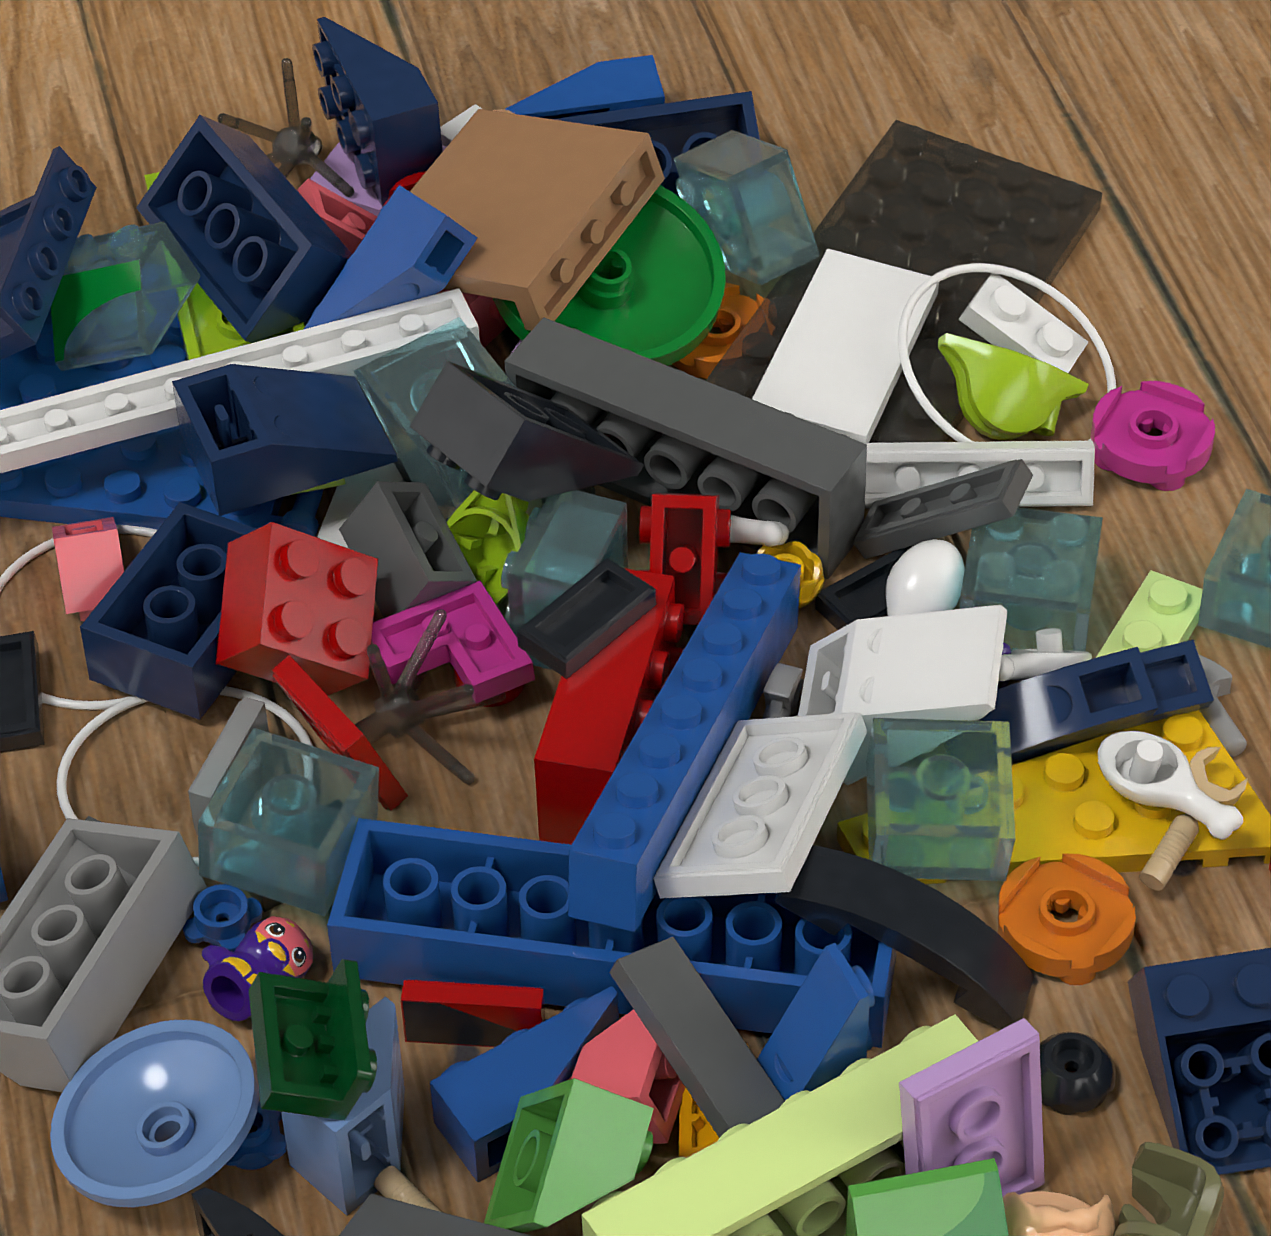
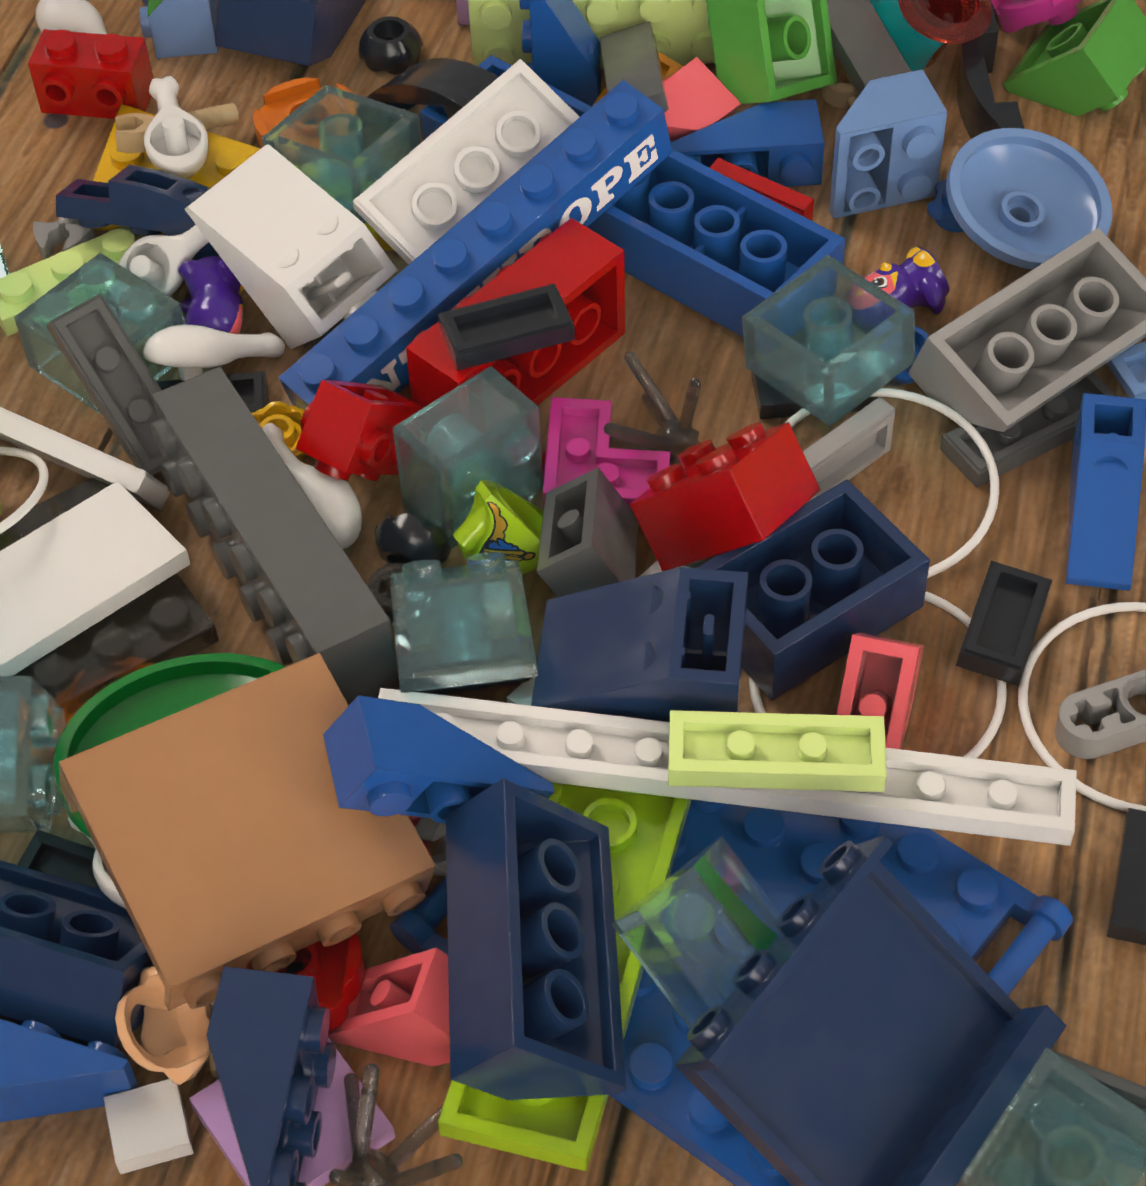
camera: 150 degrees left, 5 degrees up
dark green bracket [248,959,377,1121] -> none
red tile [272,655,408,811] -> none
black slope [410,361,644,502] -> none
none -> yellowish green plate [668,710,887,792]

